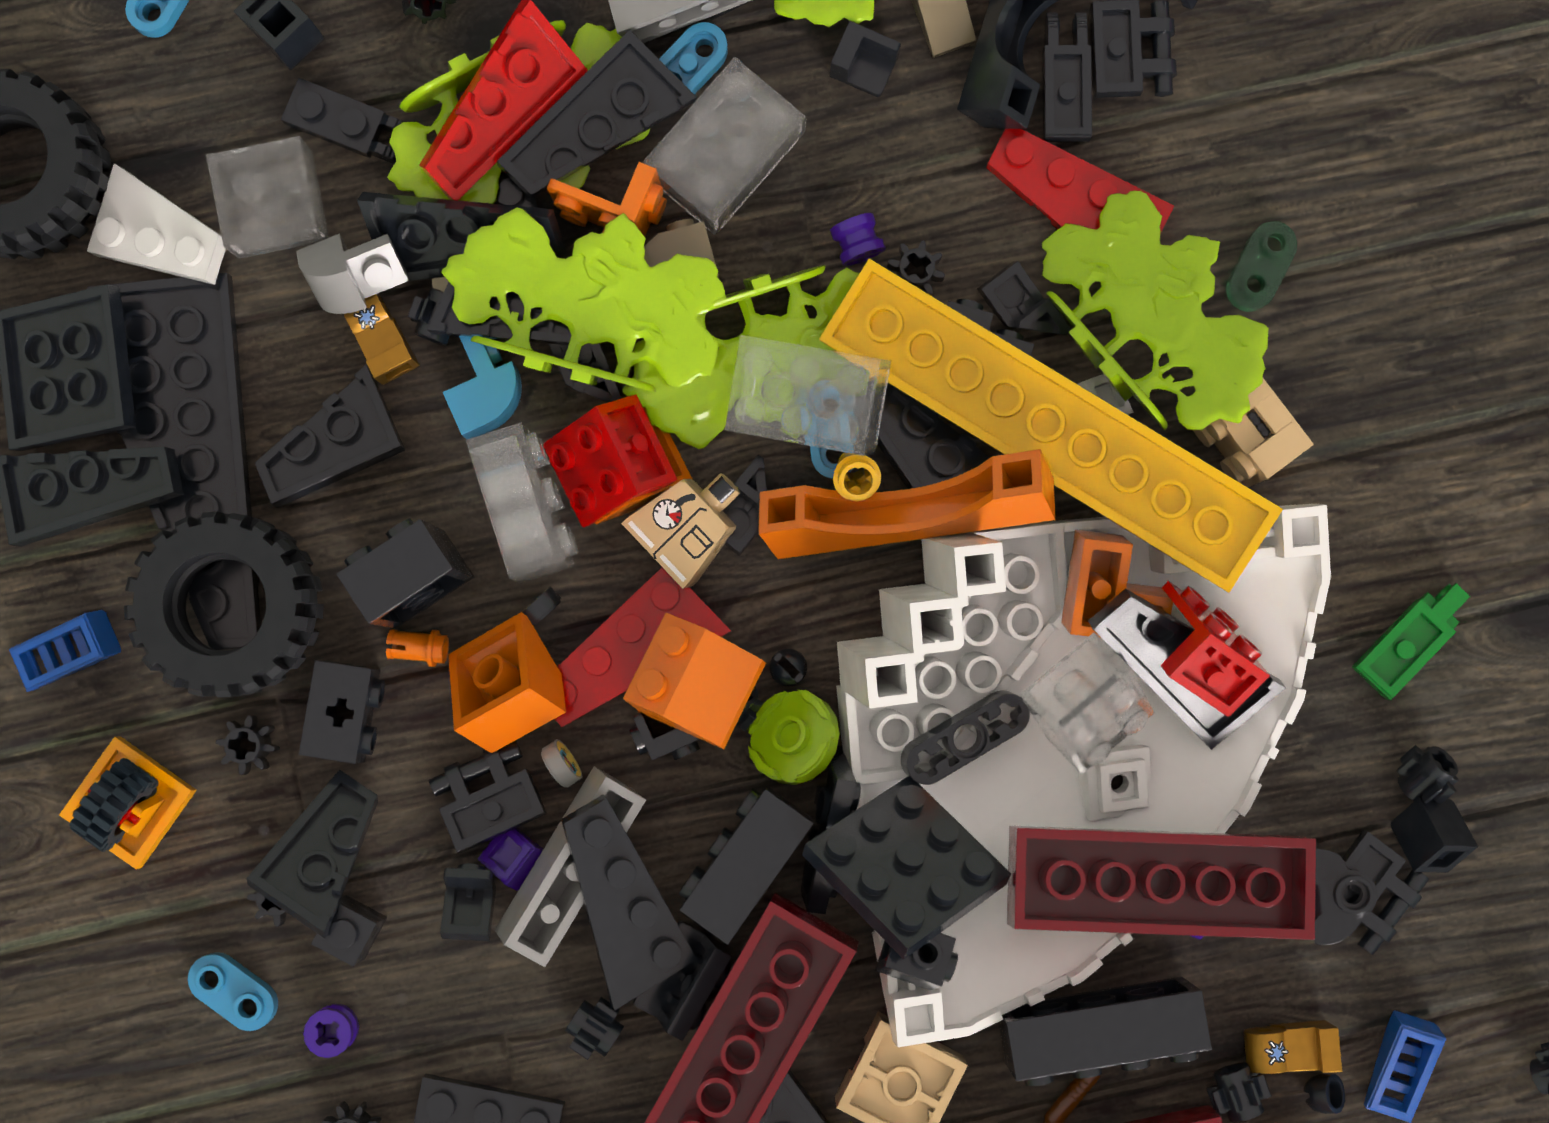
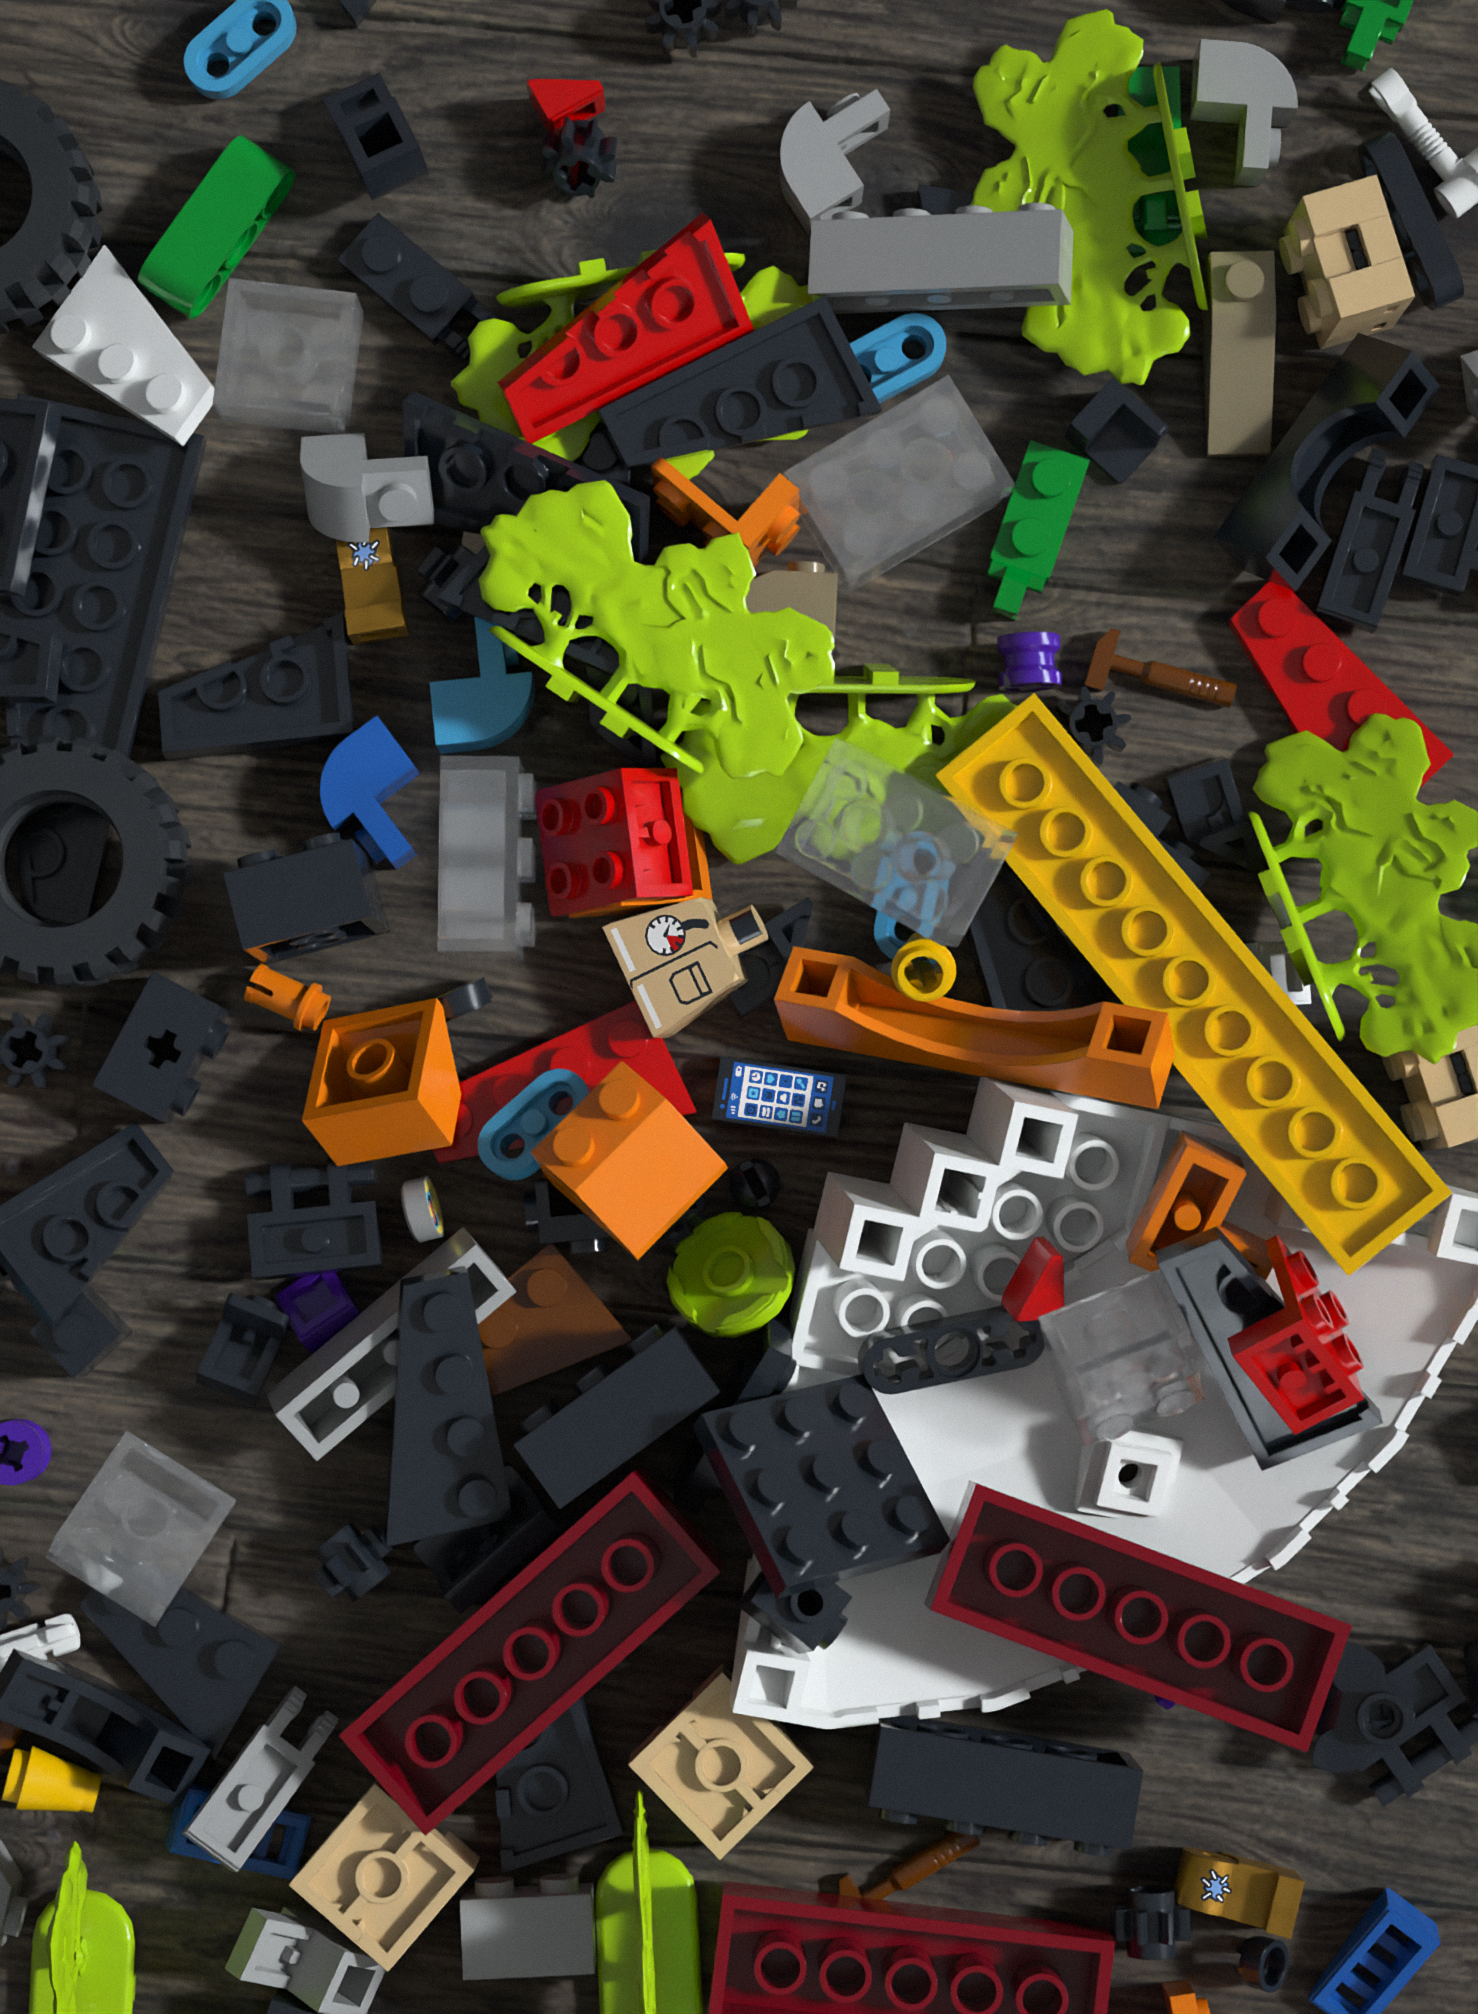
camera: 15 degrees right, 0 degrees up
none -> clear brick [45,1430,237,1627]
none -> green beam [138,135,296,320]
none -> blue brick [320,715,420,869]
none -> dark azure plate [478,1069,592,1180]
none -> reddish brown wing [478,1243,633,1397]
none -> tile [711,1056,847,1139]
none -> green hinge [987,440,1090,621]
none -> red slope [1001,1236,1064,1321]
none -> reddish brown piece [1083,628,1237,708]

